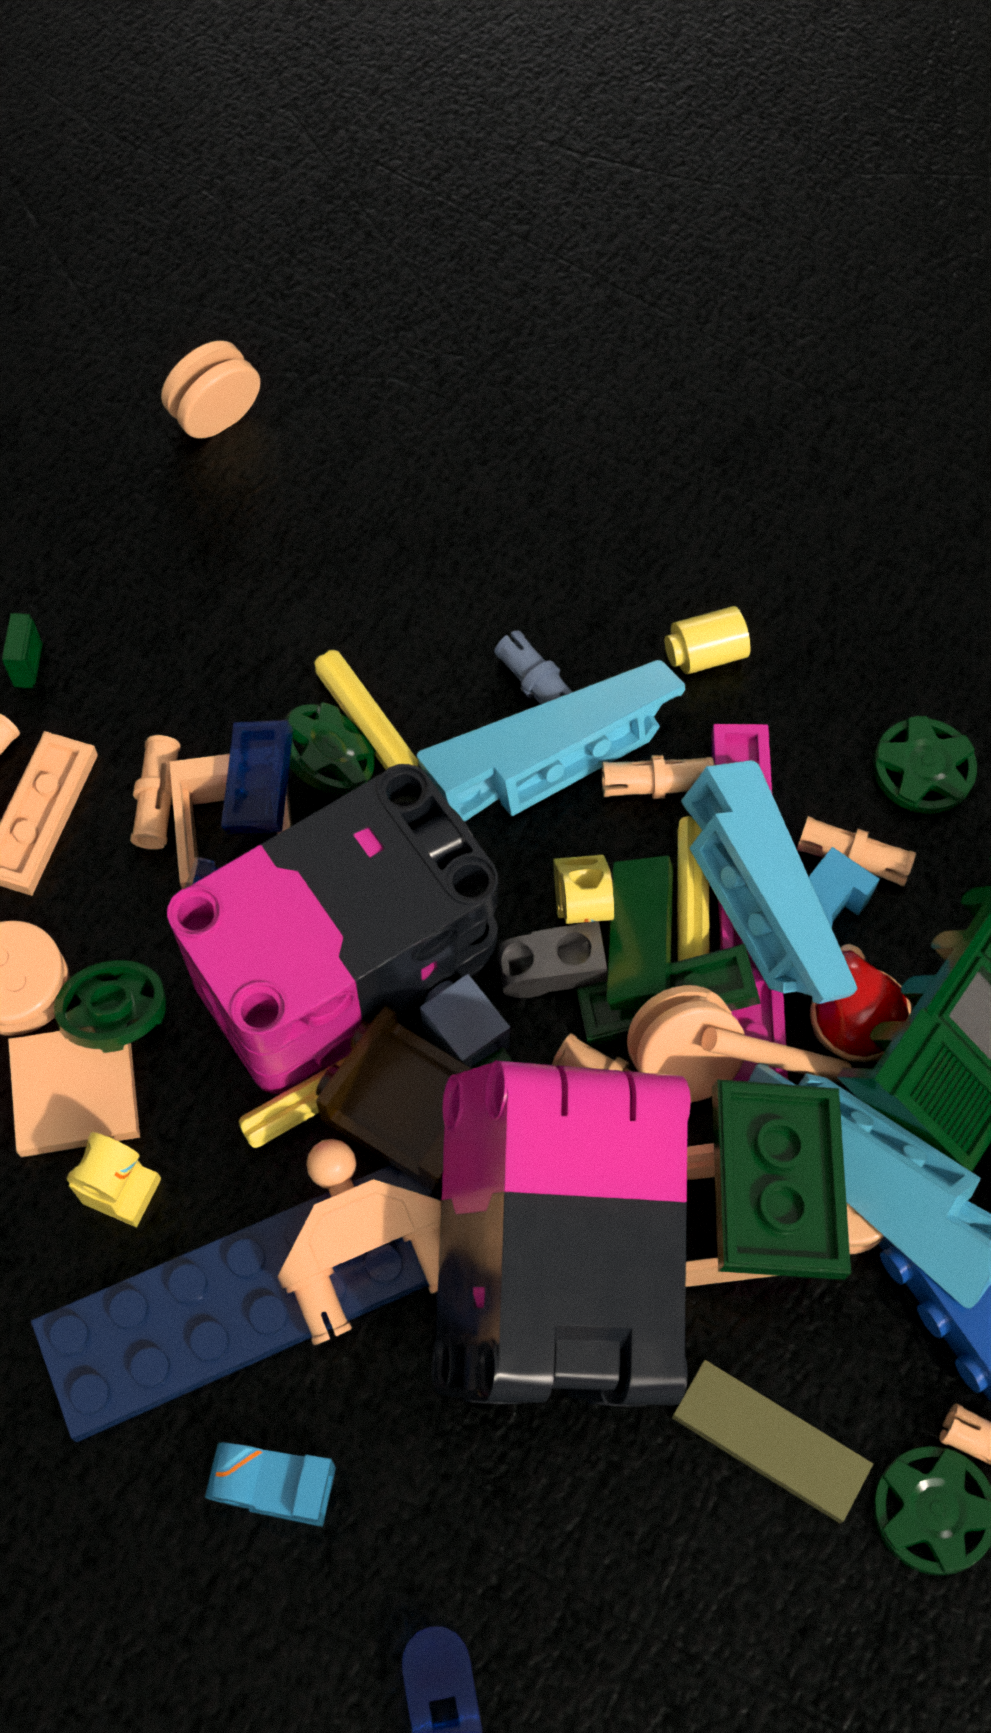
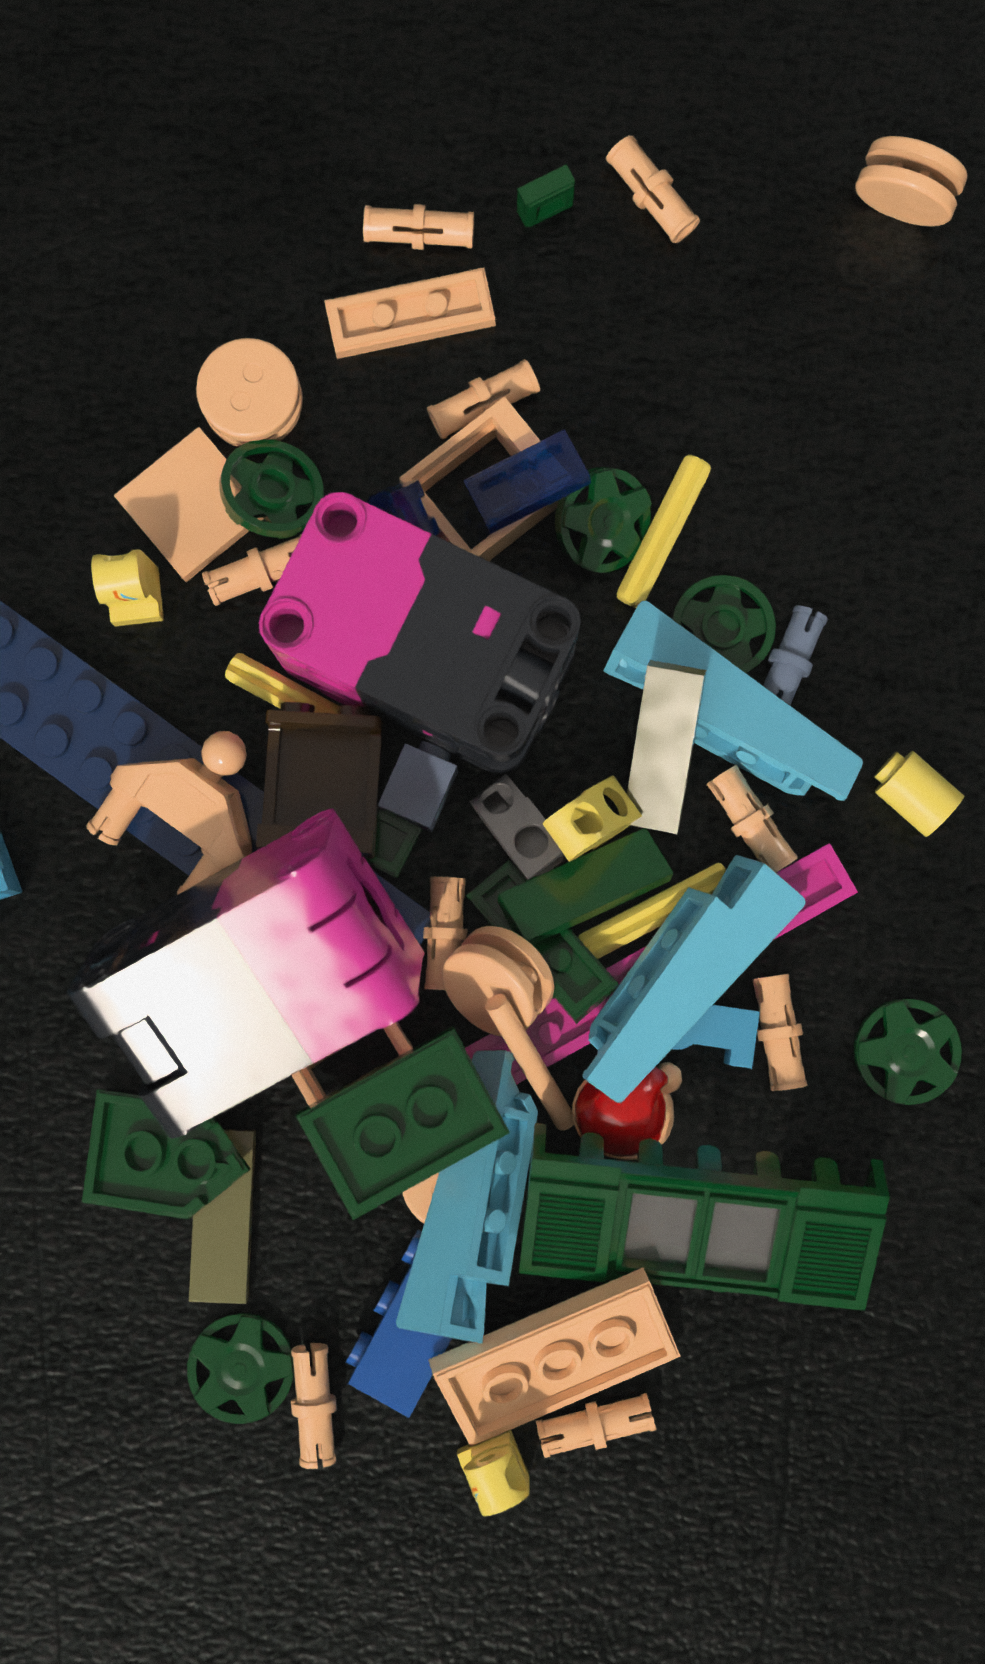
camera: 65 degrees right, 20 degrees up
none -> dark green tile [82,1089,251,1219]
none -> light nougat pin [202,534,302,606]
none -> light nougat pin [606,135,700,243]
none -> tile [627,660,706,834]
none -> dark green wheel [672,575,776,674]

